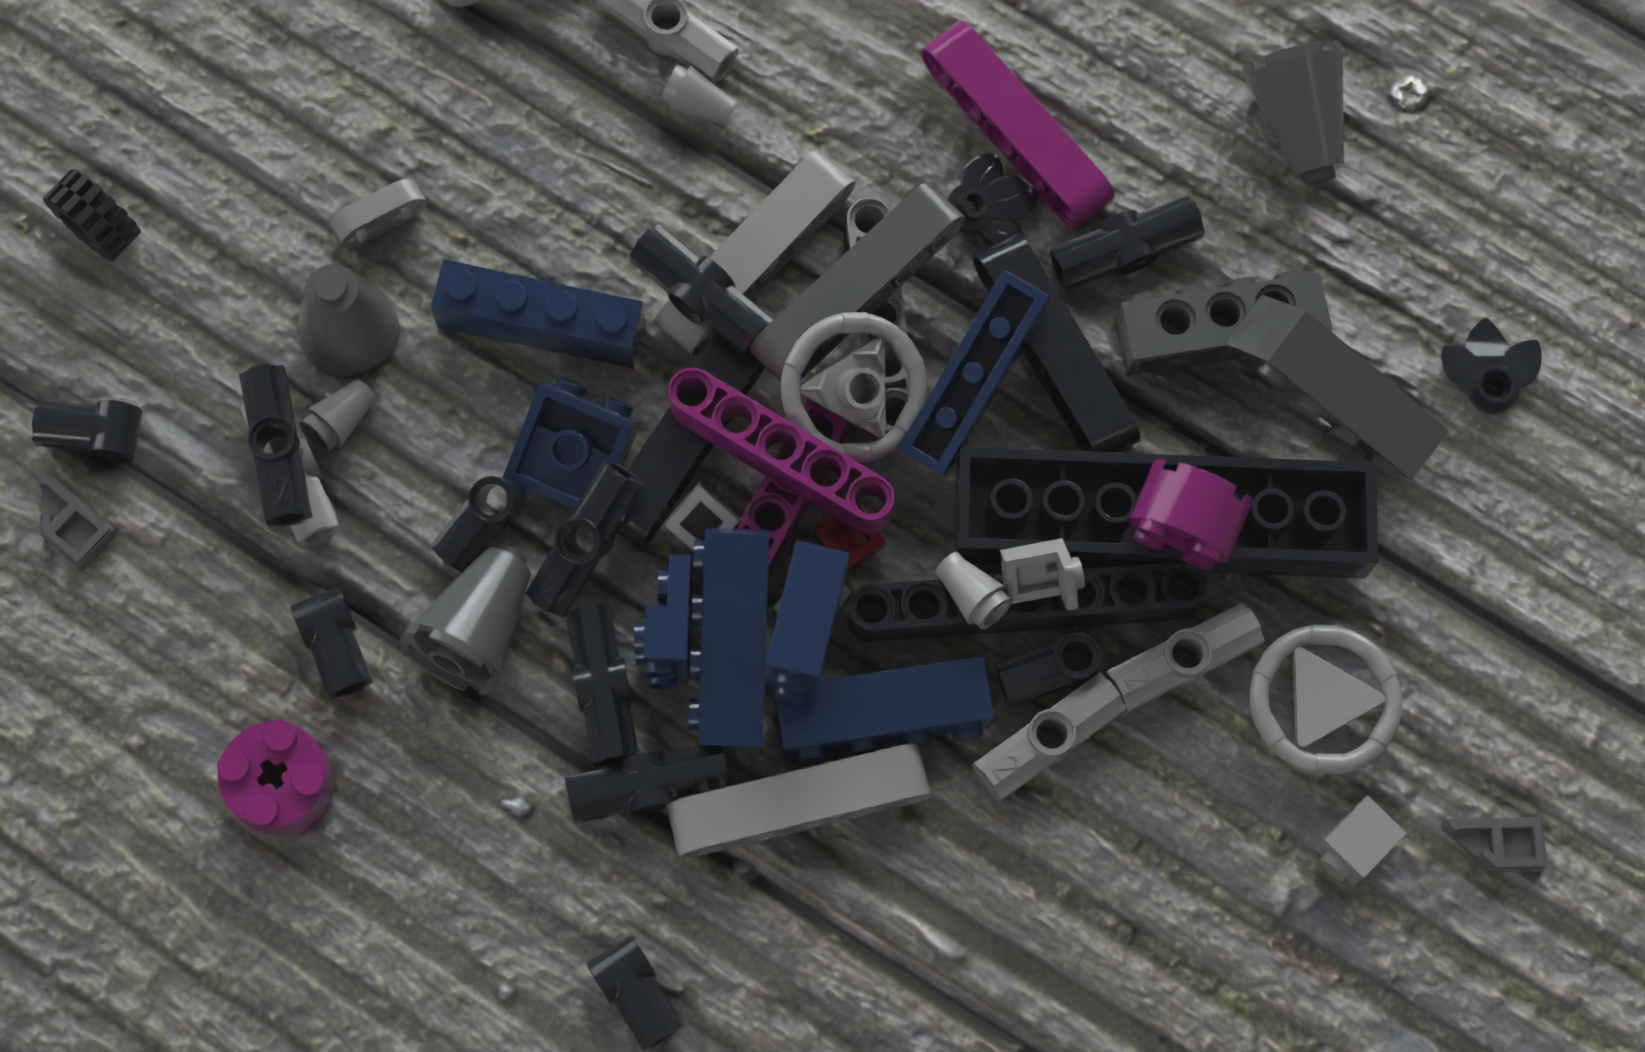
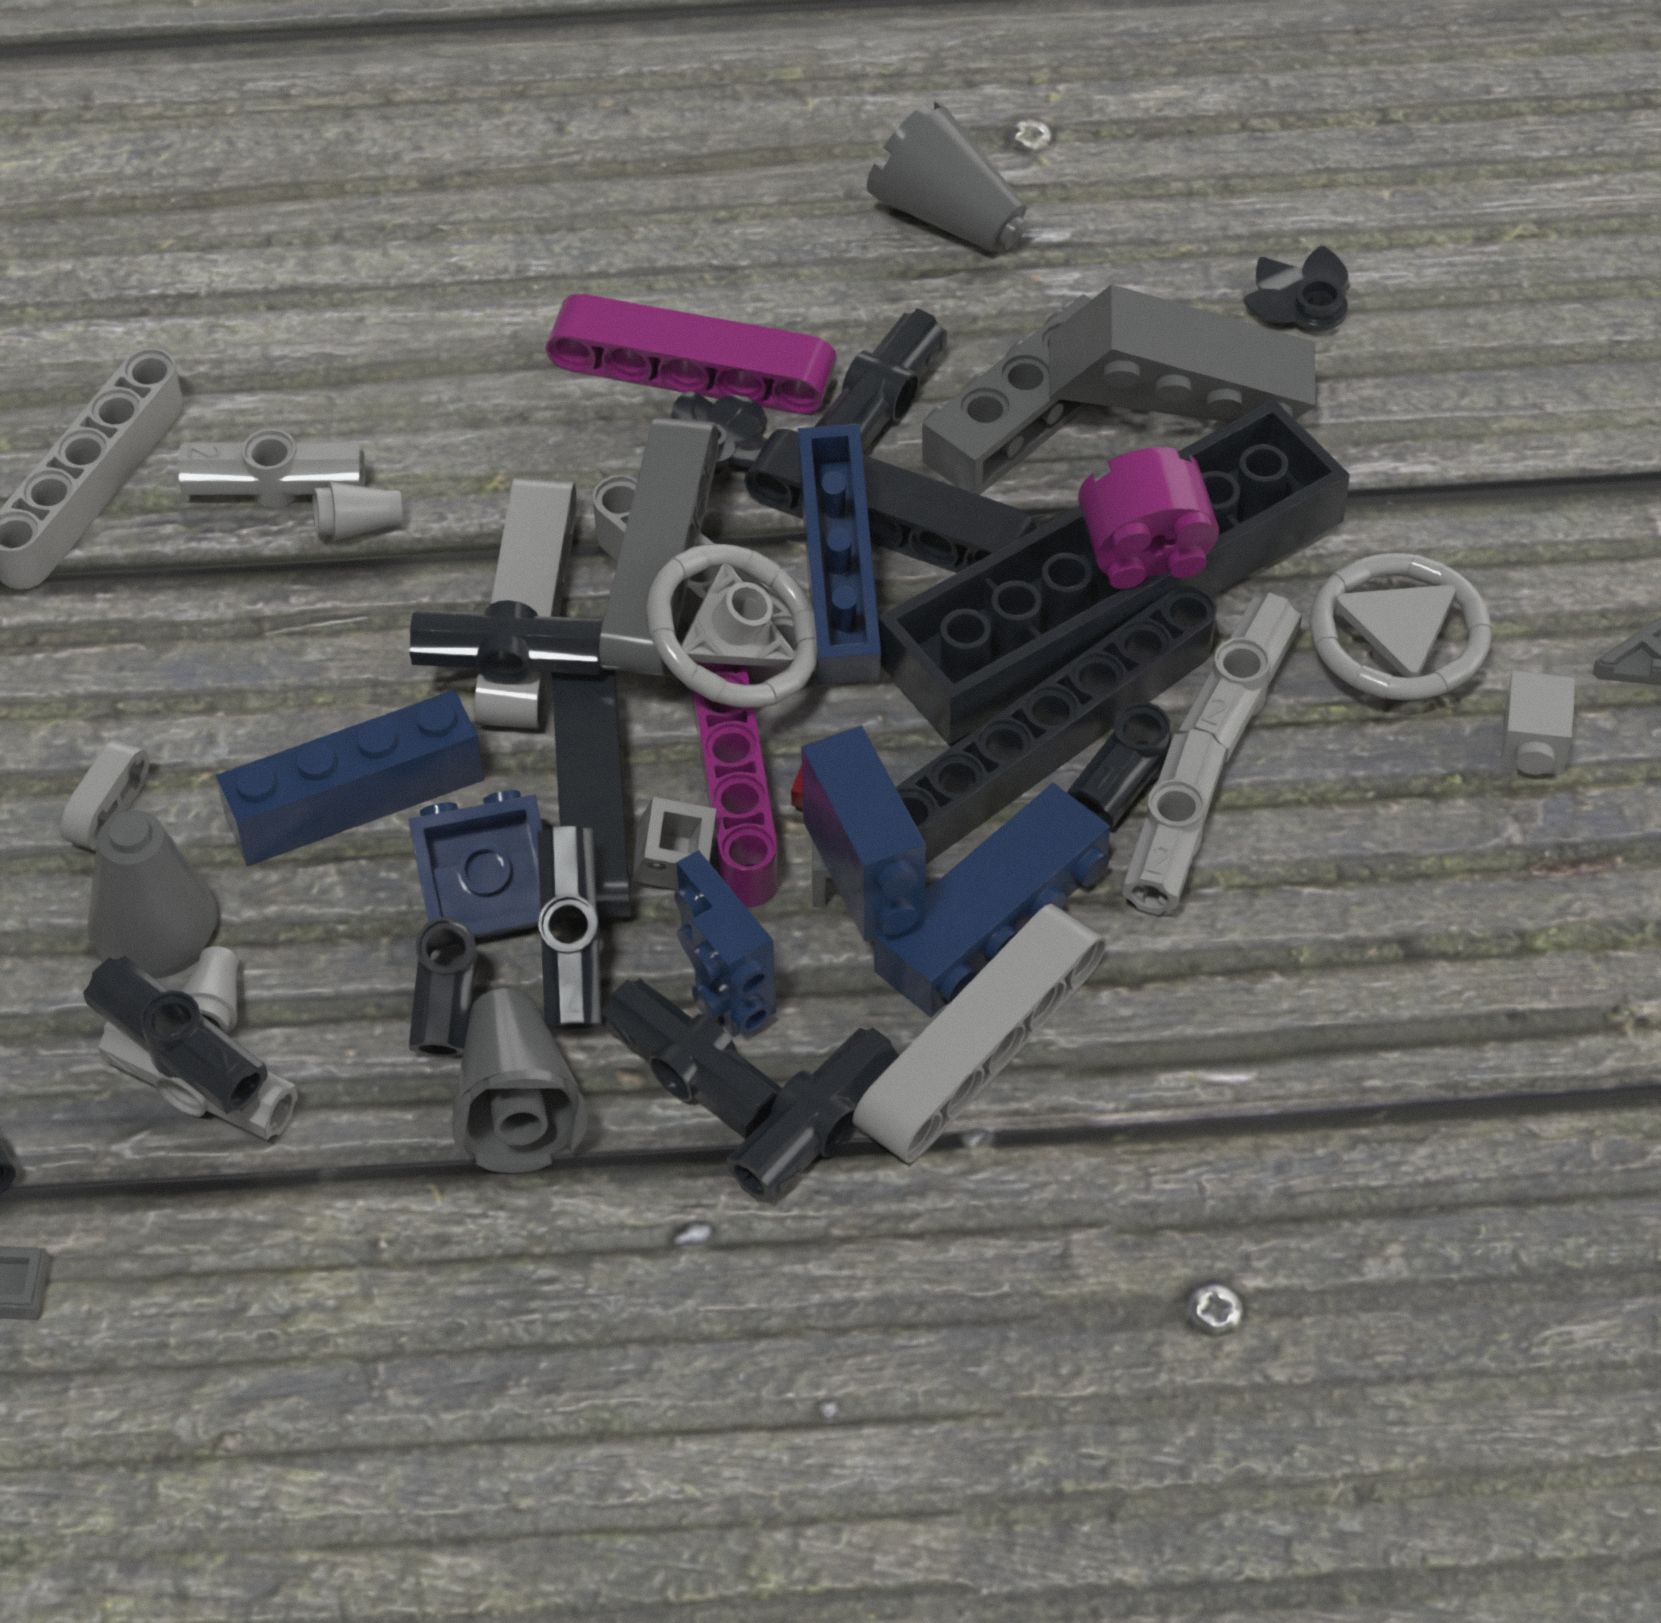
camera: 30 degrees left, 20 degrees down
magenta brick [217,720,335,837] -> none
black piece [290,586,373,699] -> none
black piece [585,935,683,1052] -> none
magenta beam [668,368,895,534] -> none
dark blue brick [689,528,769,747] -> none
light grey cone [935,552,1012,630] -> none
light grey bracket [1000,538,1085,611] -> none

